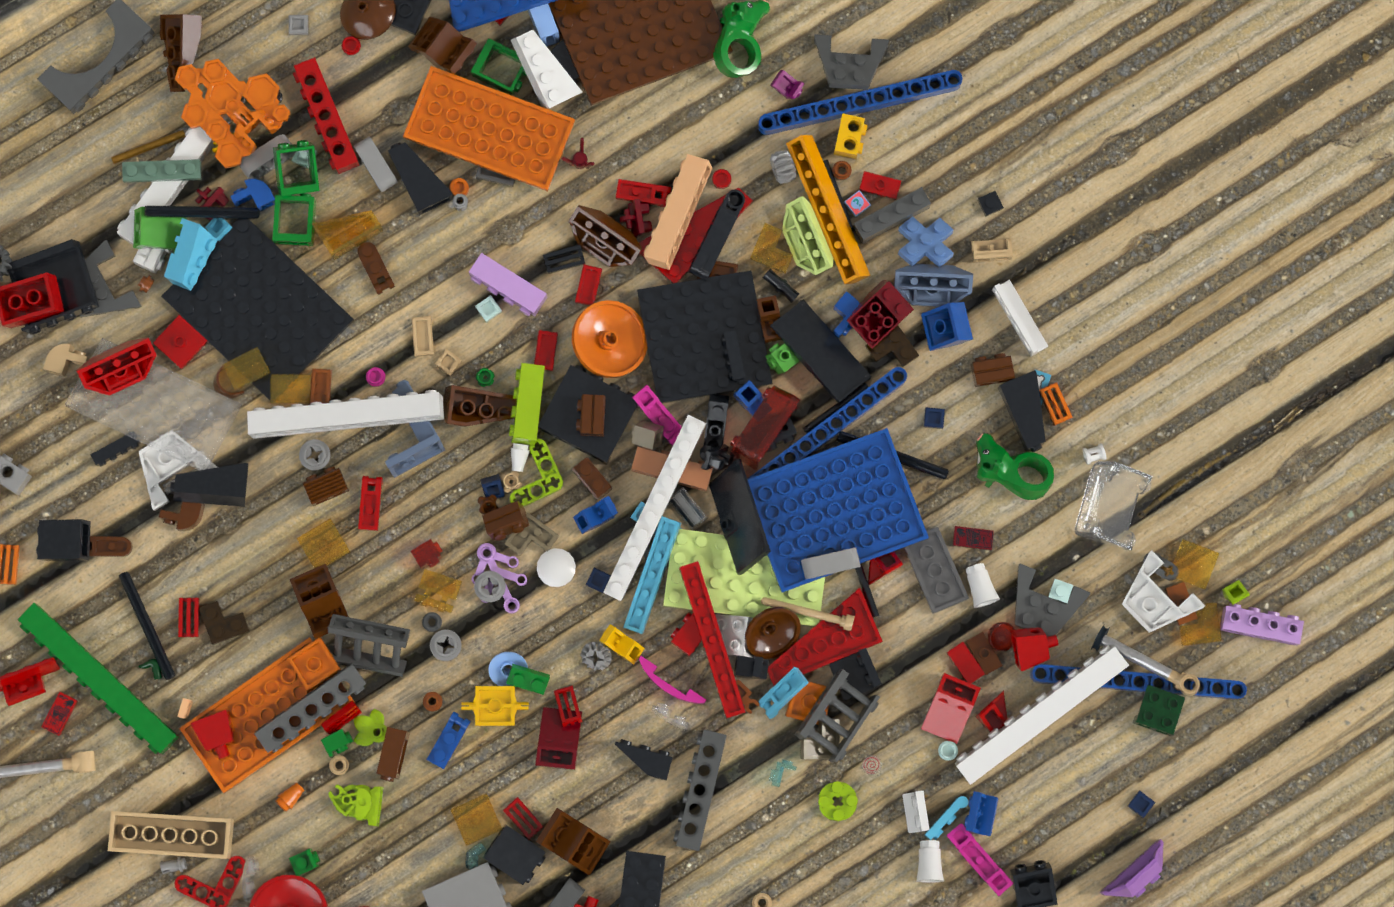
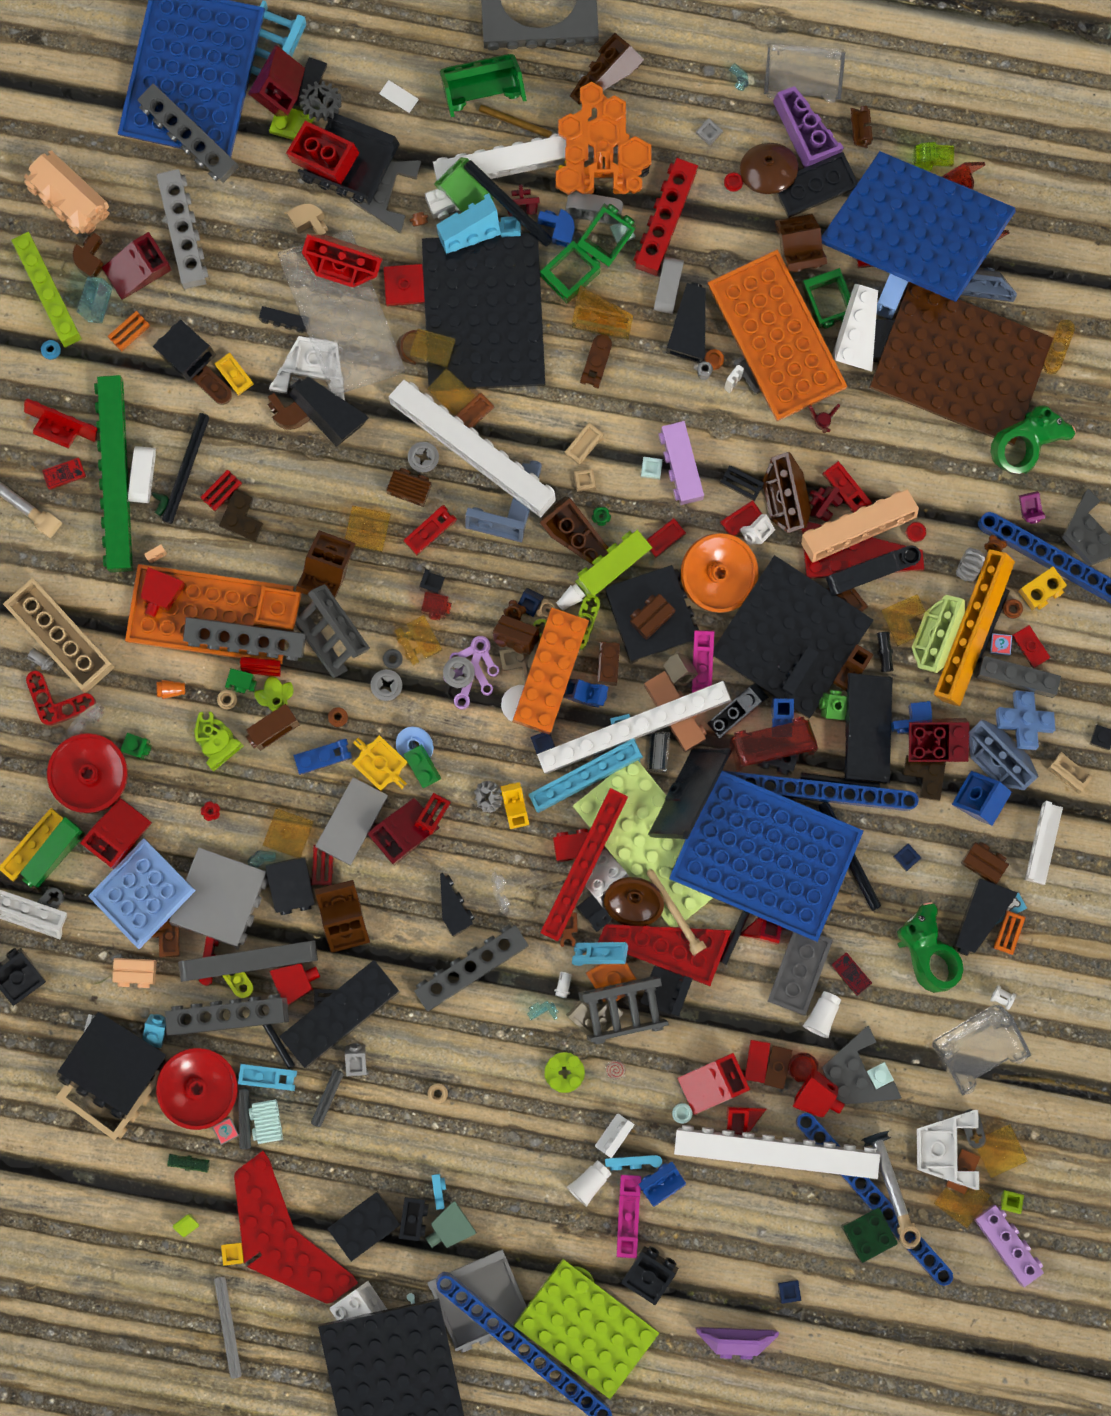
camera: 45 degrees right, 0 degrees up
sand green plate [122,159,201,183] -> none
dark pink plate [366,367,386,387] -> none
dark pink slope [639,656,706,704] -> none
black hips [700,444,735,470] -> none
light grey beam [801,548,861,580] -> none
none -> white beam [128,446,156,503]
none -> red plate [201,801,220,821]
none -> yellow plate [214,353,254,396]
none -> light grey tile [315,777,388,866]
none -> white sticker [379,80,419,113]
none -> black panel [419,569,445,597]
none -> green windscreen [440,54,527,117]
none -> orange brick [512,607,589,735]
none -> white pin [554,972,573,998]
none -> white tile [724,365,744,393]
none -> white bracket [740,514,775,545]
none -> dark orange plate [984,535,1007,552]

